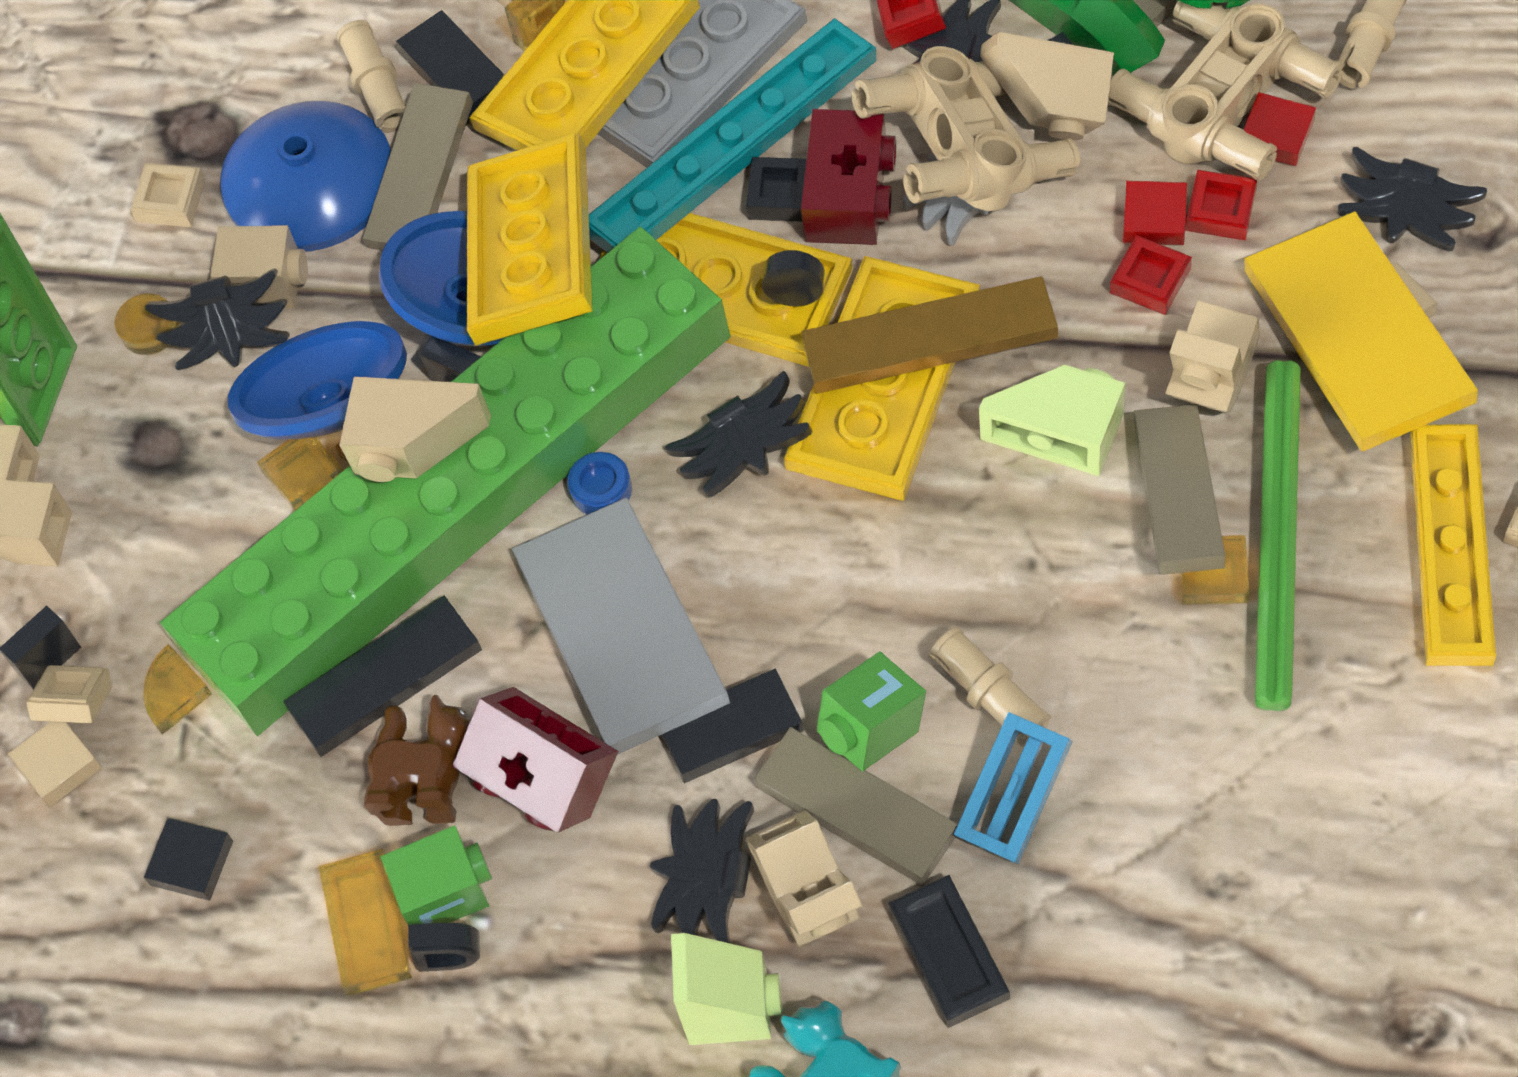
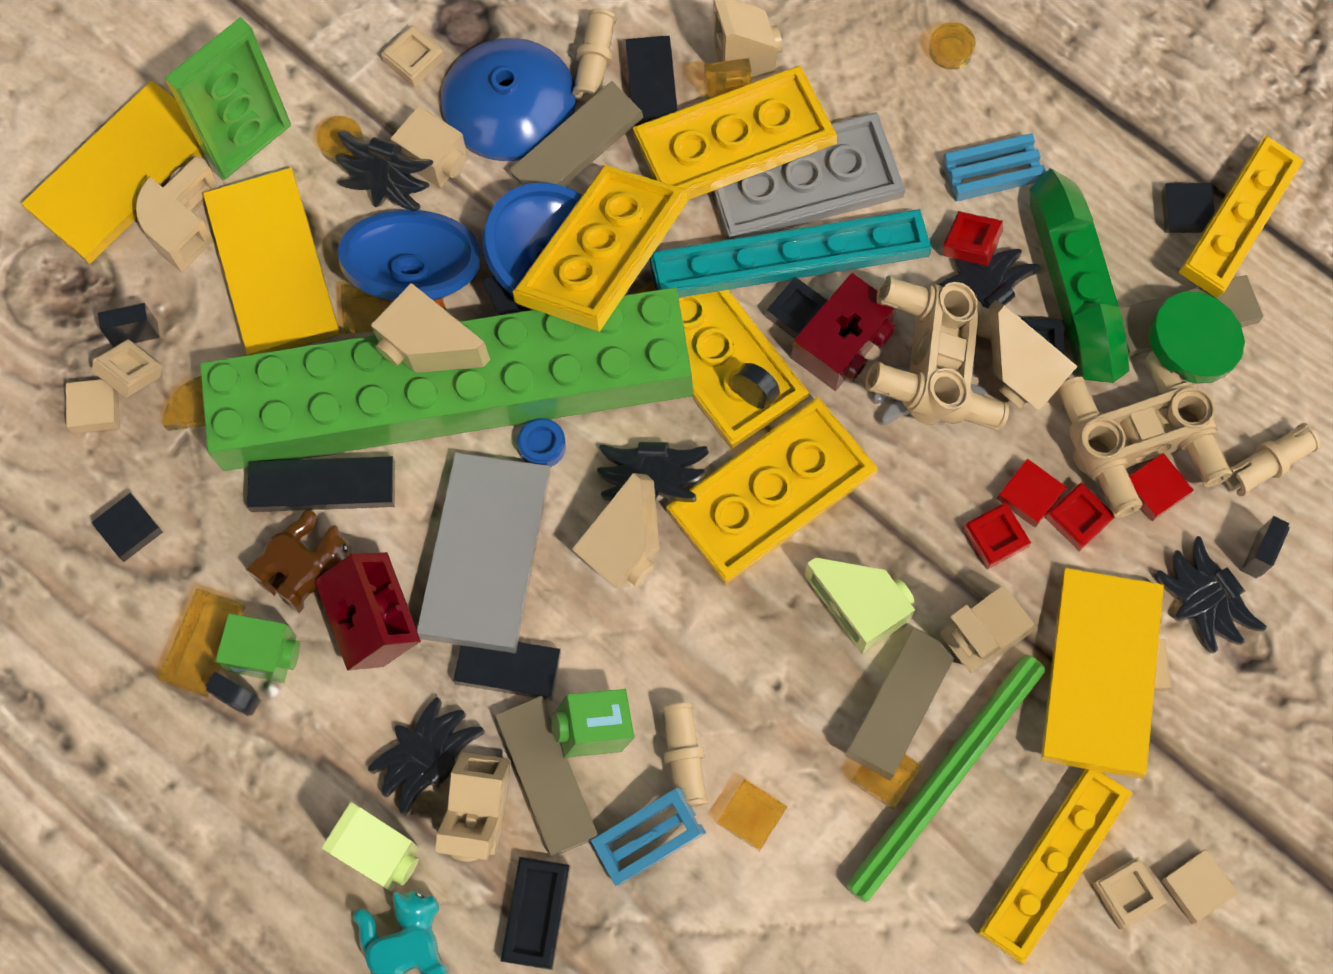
camera: 25 degrees right, 10 degrees up
pearl gold tile [801,276,1058,394] -> none
none -> yellow tile [203,167,341,355]
none -> tan slope [572,473,659,588]
none -> clear yellow tile [717,779,787,852]
none -> black tile [1241,516,1290,579]

